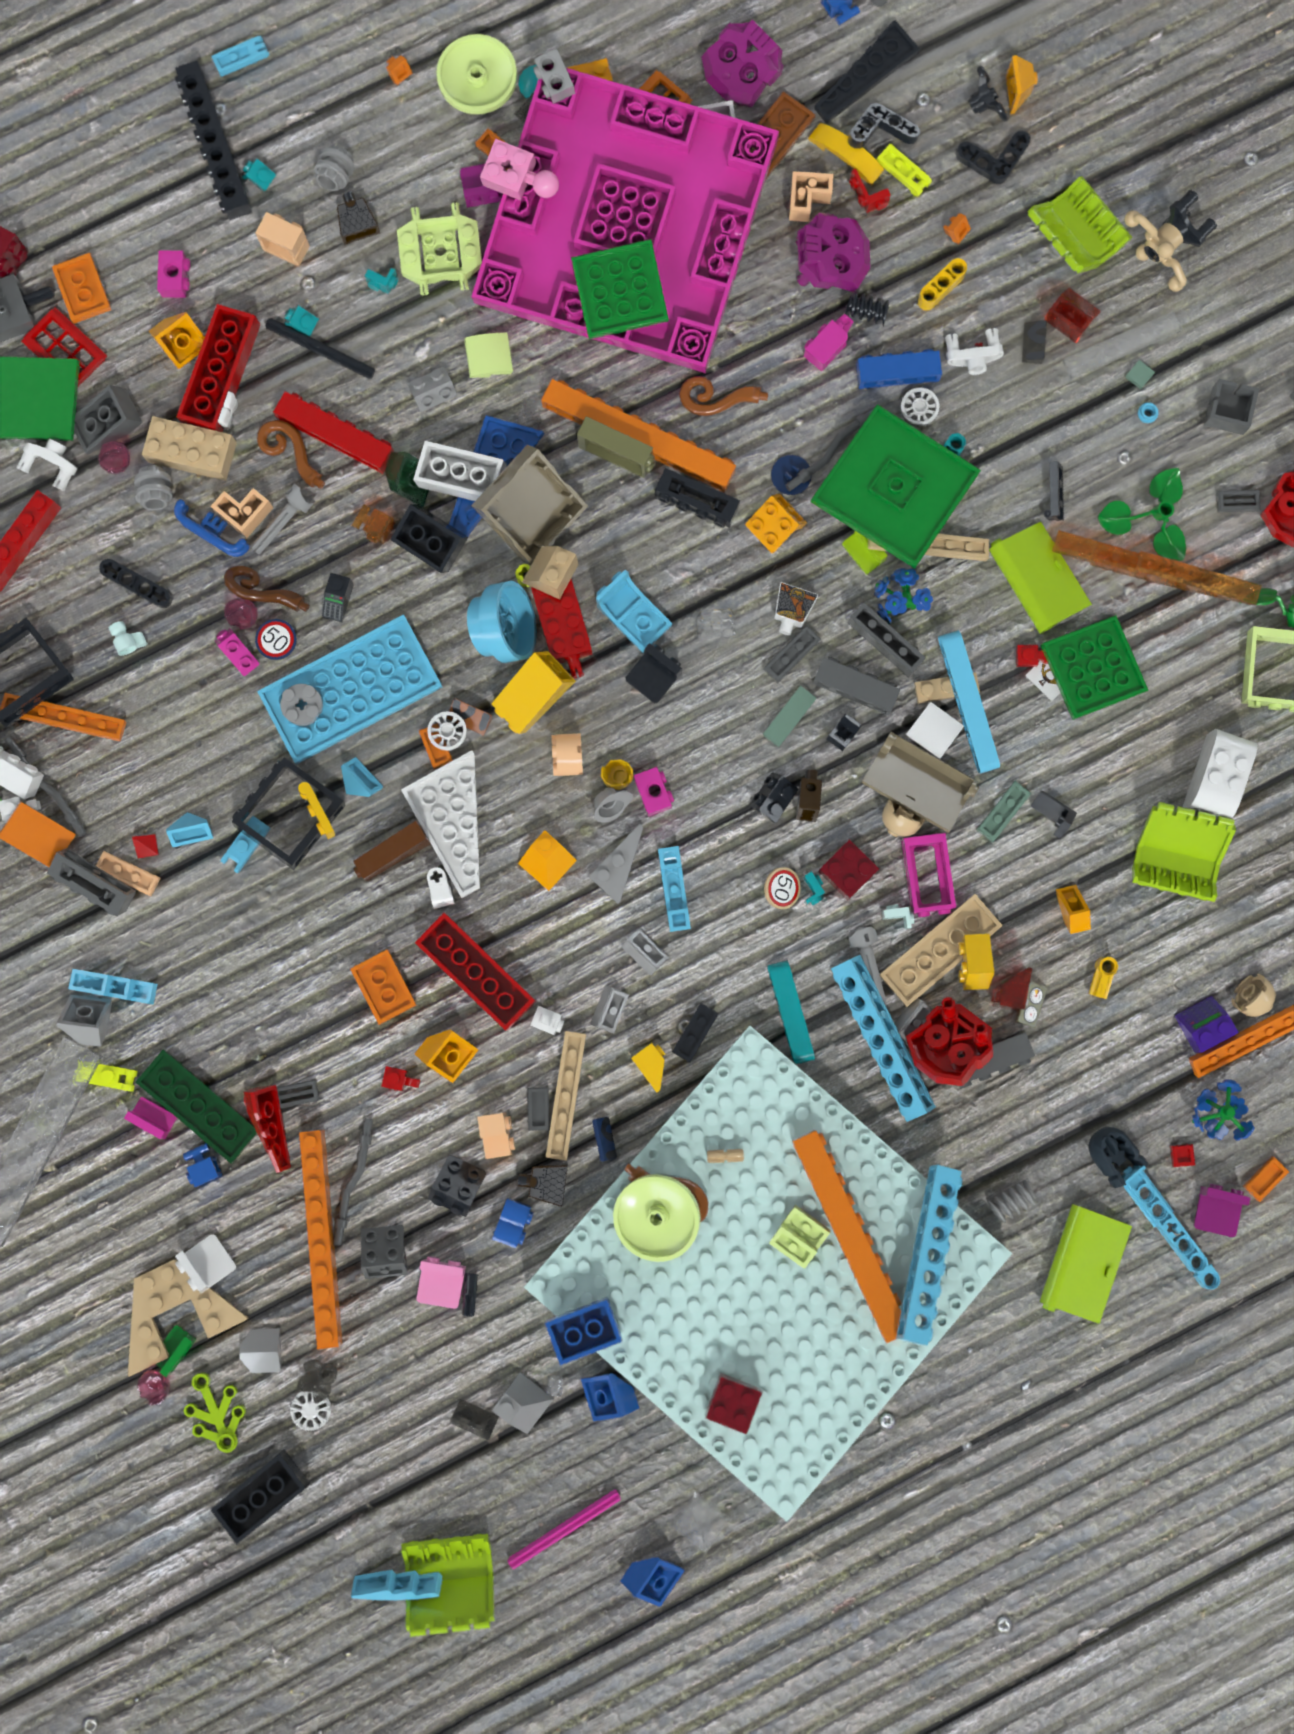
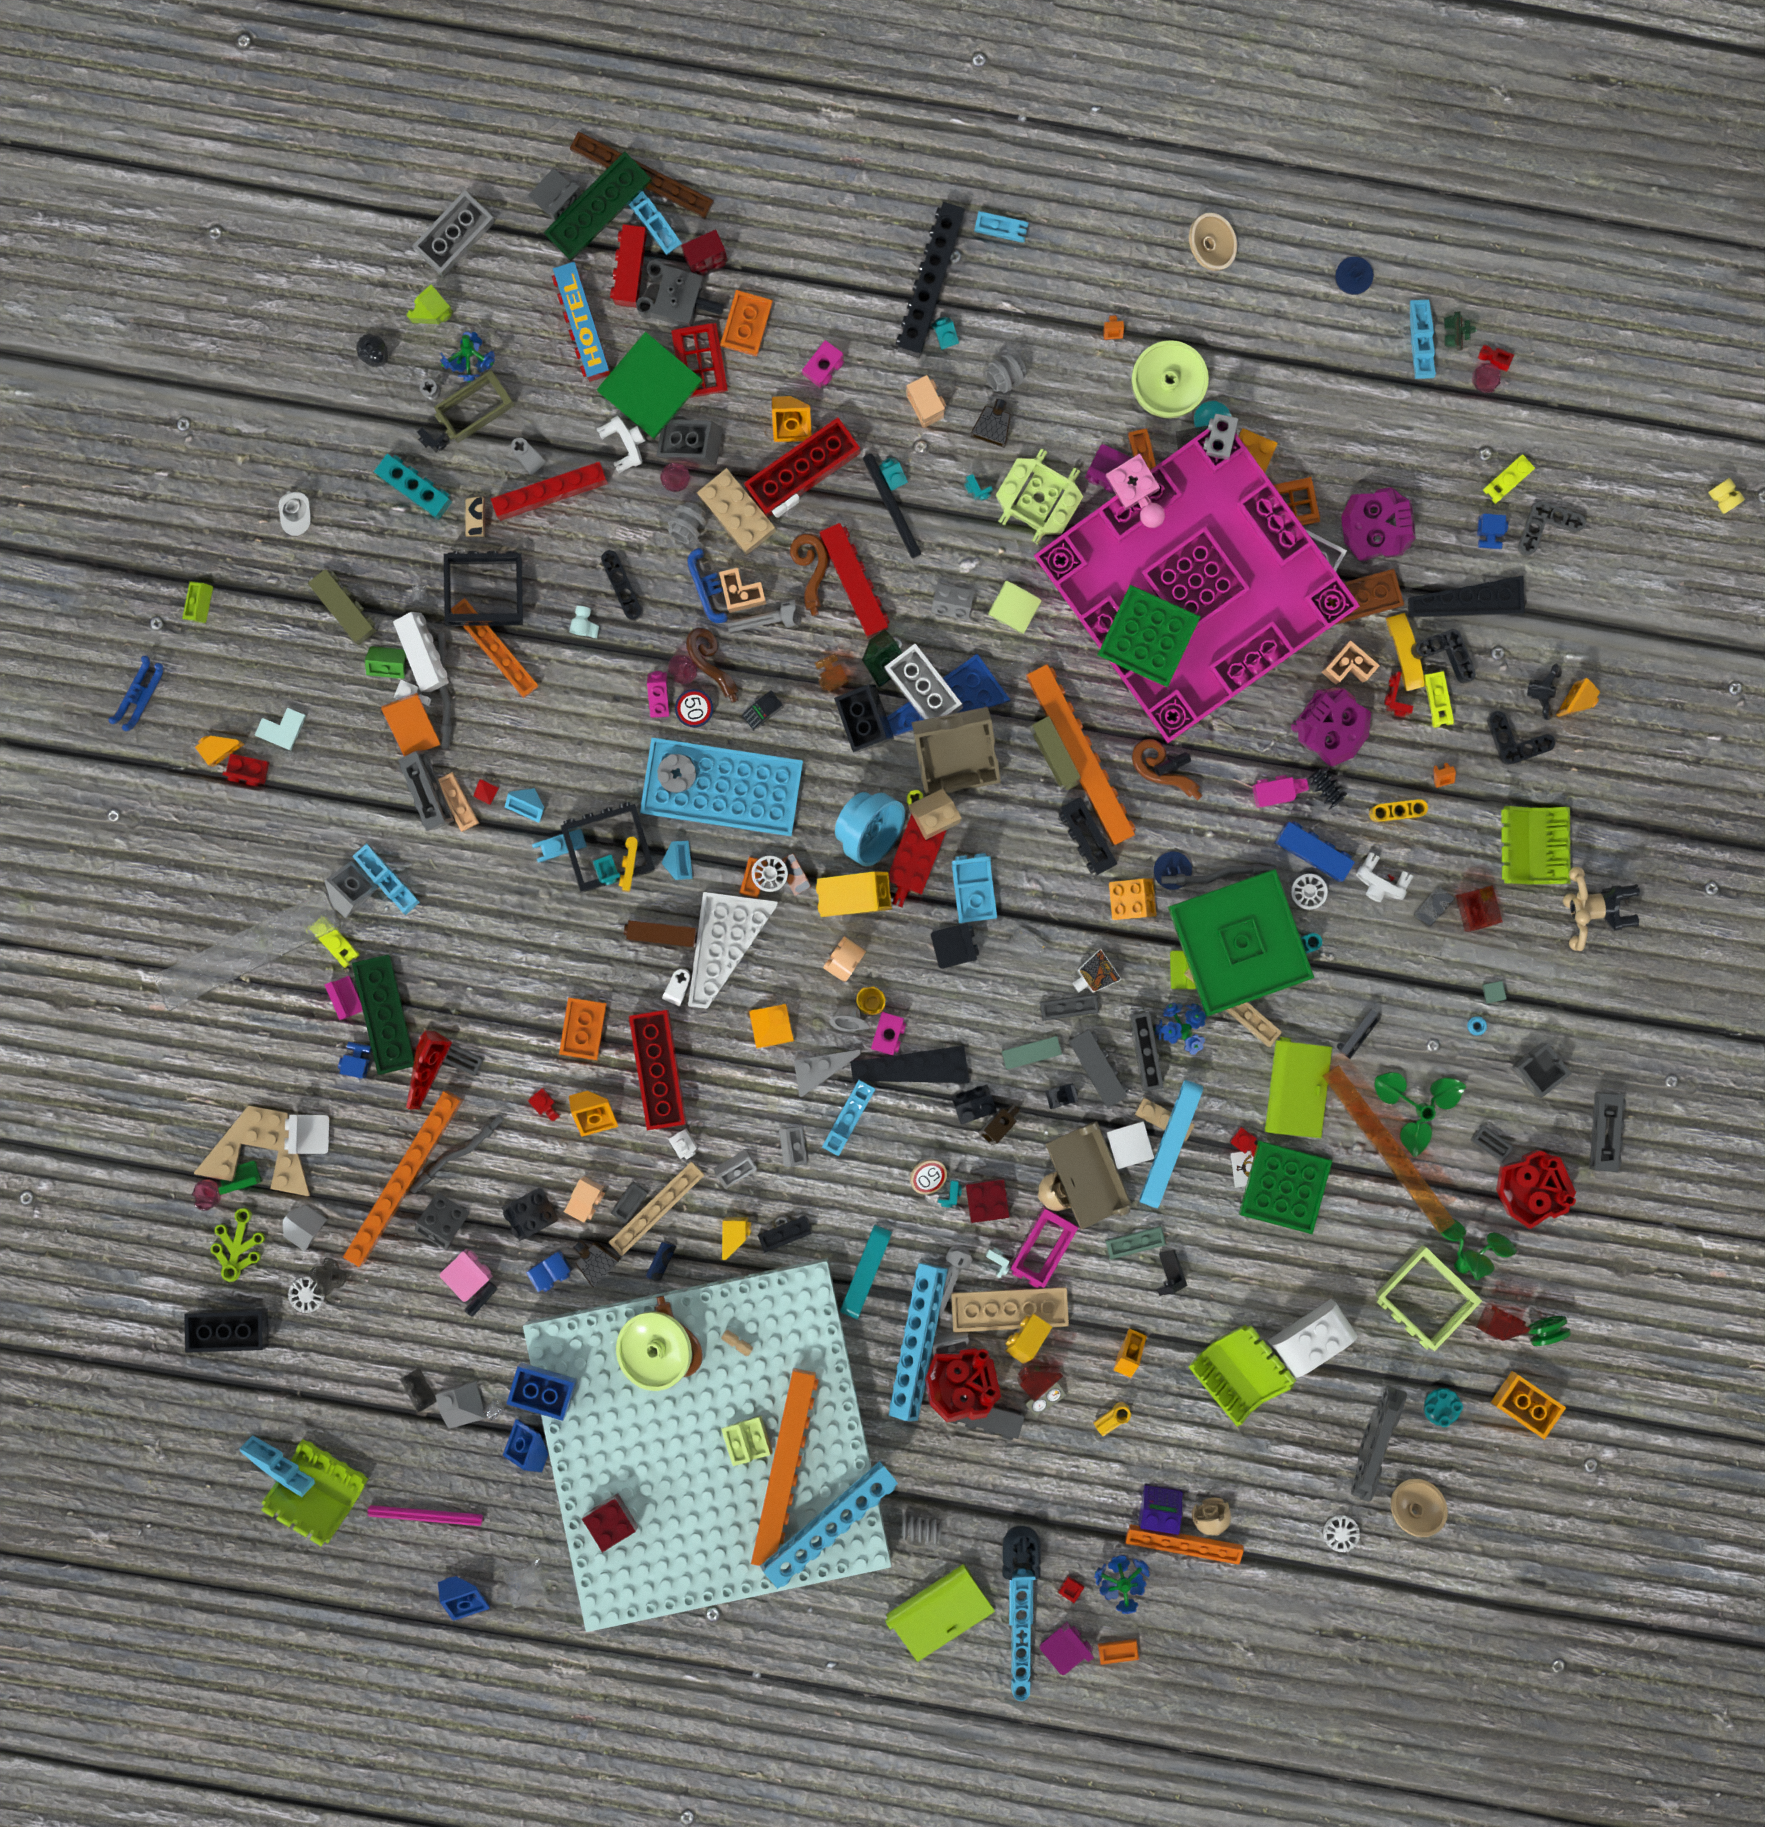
camera: 30 degrees right, 5 degrees up
none -> teal bracket [592,854,621,885]
none -> black wing [850,1045,970,1083]
none -> black axle [1154,752,1191,777]

